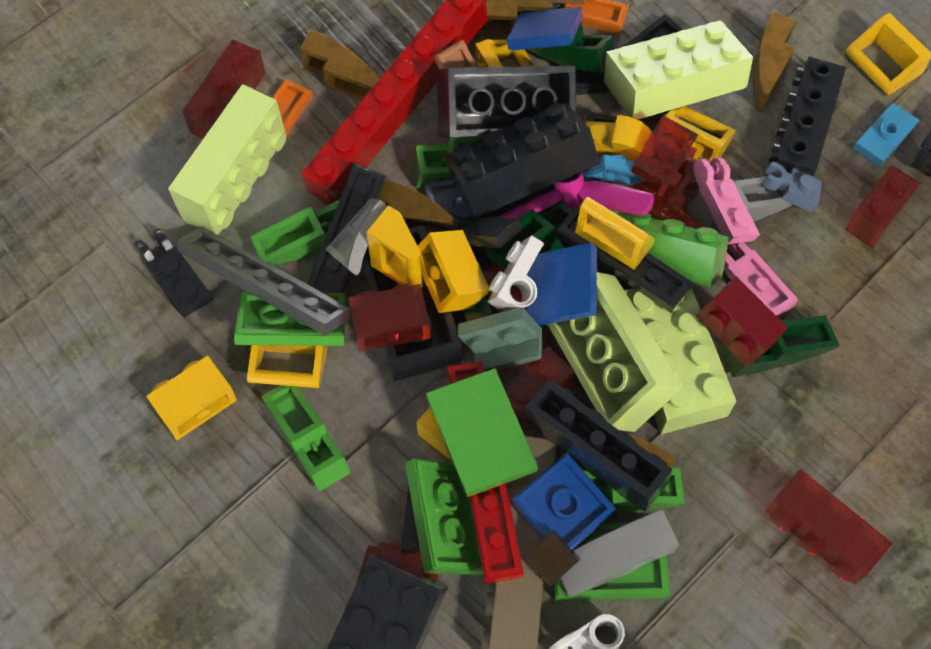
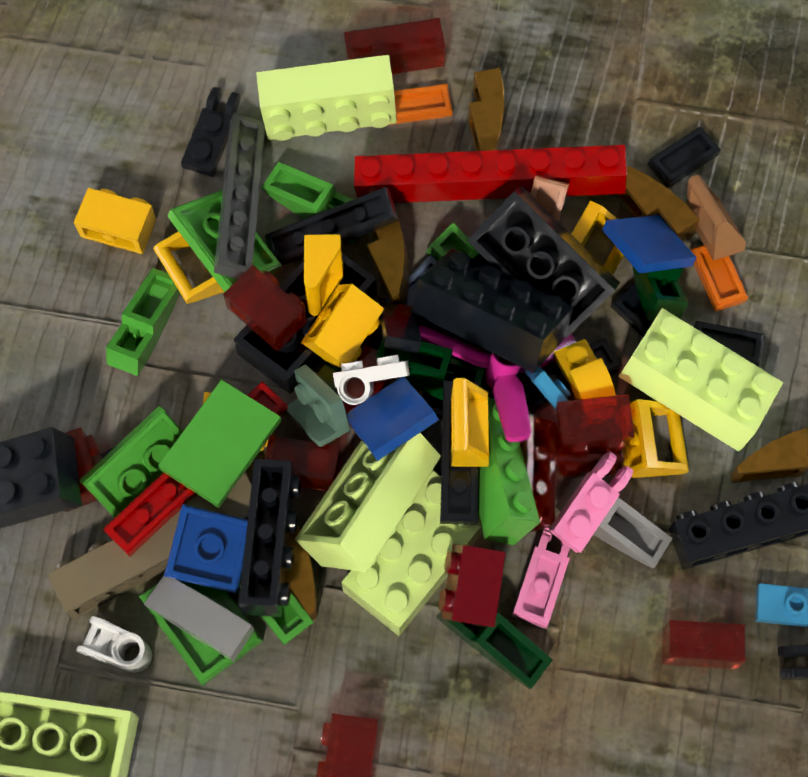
camera: 55 degrees right, 5 degrees up
light grey plate [325,198,387,276] -> none
dark brown tile [524,529,580,587] -> none
sand blue plate [762,162,822,212] -> none

